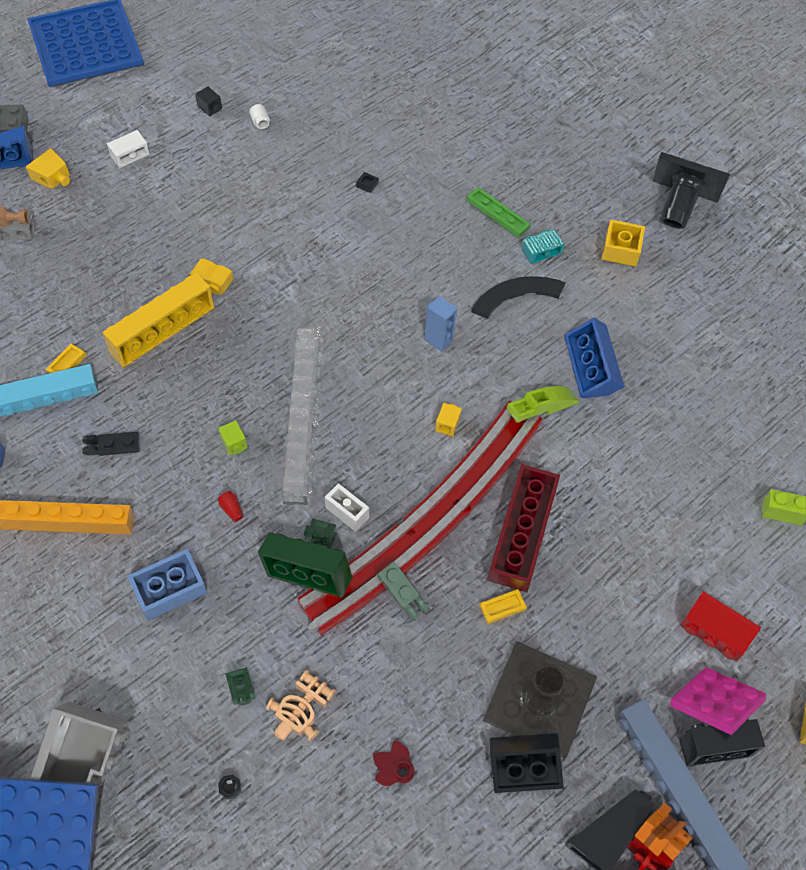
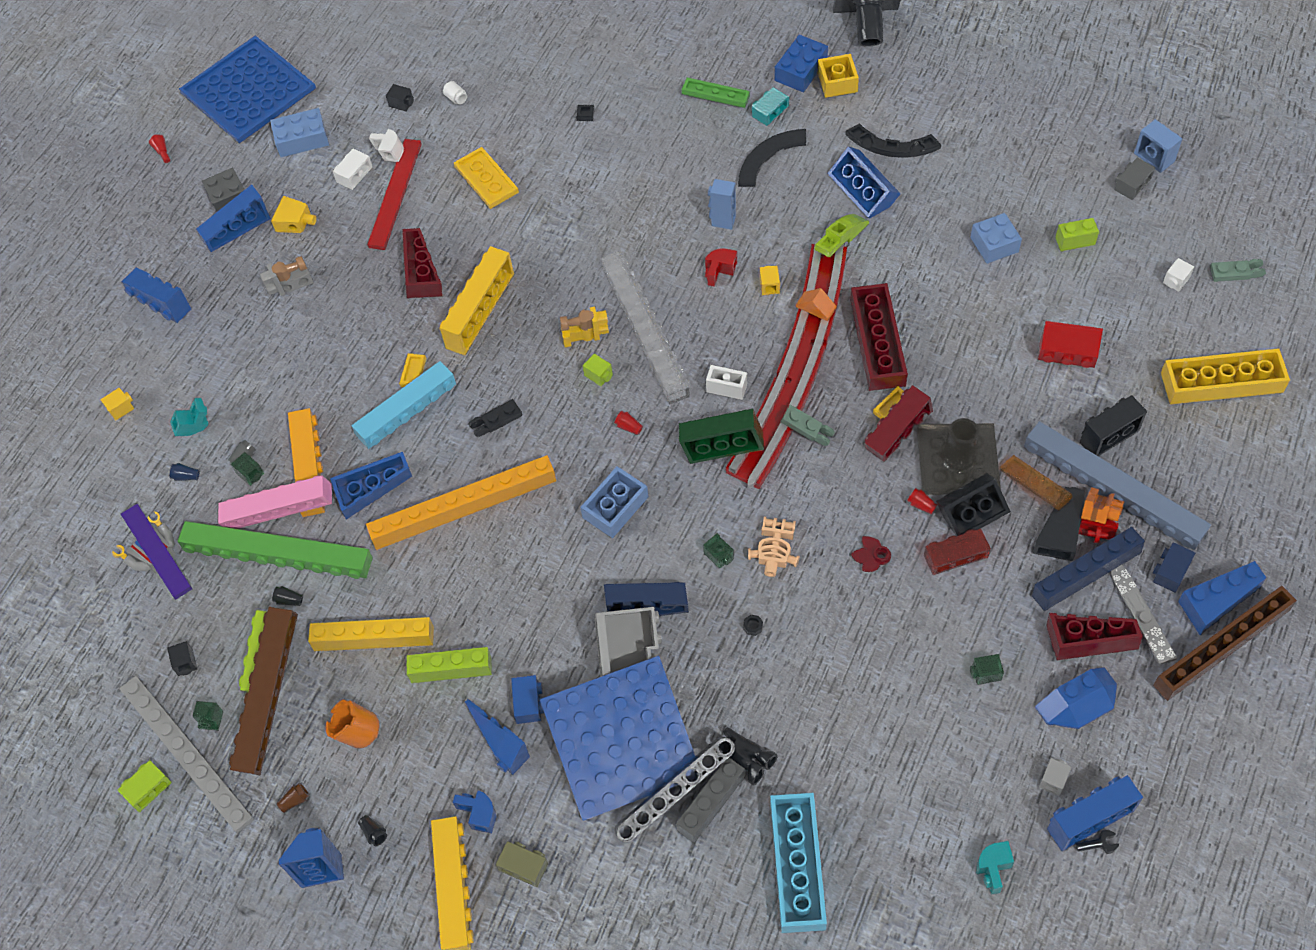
camera: 15 degrees left, 0 degrees up
yellow brick [190,259,234,295] -> none
clear green brick [304,518,337,549] -> none
dark pink plate [670,667,766,735] -> none
none -> medium blue brick [270,108,329,157]
none -> red tile [367,139,422,250]
none -> white brick [369,129,404,162]
none -> dark red wedge [402,228,442,298]
none -> yellow plate [454,147,519,209]
none -> yellow hips [560,307,609,347]
none -> dark blue wedge [604,582,689,616]
none -> red brick [705,248,738,287]
none -> blue brick [775,34,828,93]
none -> orange slope [796,288,837,321]
none -> black tile [845,123,941,158]
none -> dark red wedge [865,385,933,462]
none -> red cone [907,488,937,514]
none -> clear red brick [924,529,991,575]
none -> medium blue brick [970,213,1022,264]
none -> clear orange tile [1000,455,1072,510]

